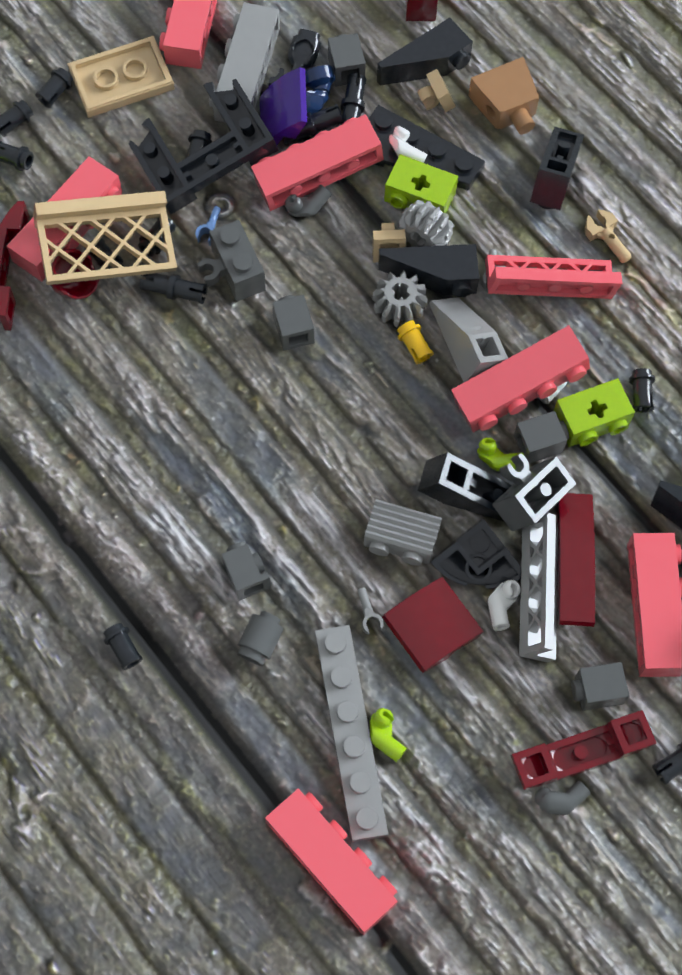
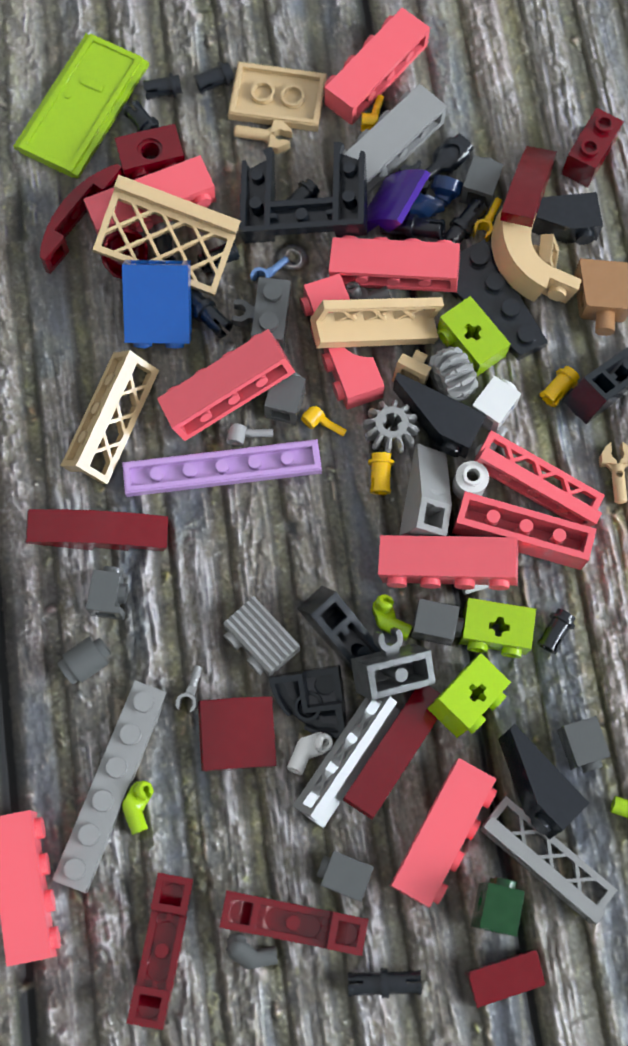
camera: 30 degrees right, 5 degrees up
white arm [389,126,428,163] -> none
none -> dark red slope [25,509,168,551]
none -> tan fence [60,350,159,484]
none -> dark red brick [115,123,185,180]
none -> blue brick [122,260,192,349]
none -> lavender tile [122,439,322,497]
none -> dark red slope [126,873,193,1030]
none -> coral brick [157,329,296,441]
none -> light grey hand [226,423,273,447]
none -> tan bar [233,120,292,154]
none -> coral arch [300,273,385,410]
none -> yellow hand [301,406,347,437]
none -> tan fence [310,297,444,349]
none -> yellow hand [361,95,384,132]
none -> lime brick [427,653,511,738]
none -> white brick [452,461,489,500]
none -> coral brick [452,491,597,570]
none -> white brick [471,375,521,433]
none -> yellow hand [472,197,502,242]
none -> tan arch [491,209,582,304]
none -> dark red slope [500,146,557,227]
none -> yellow pin [540,366,580,408]

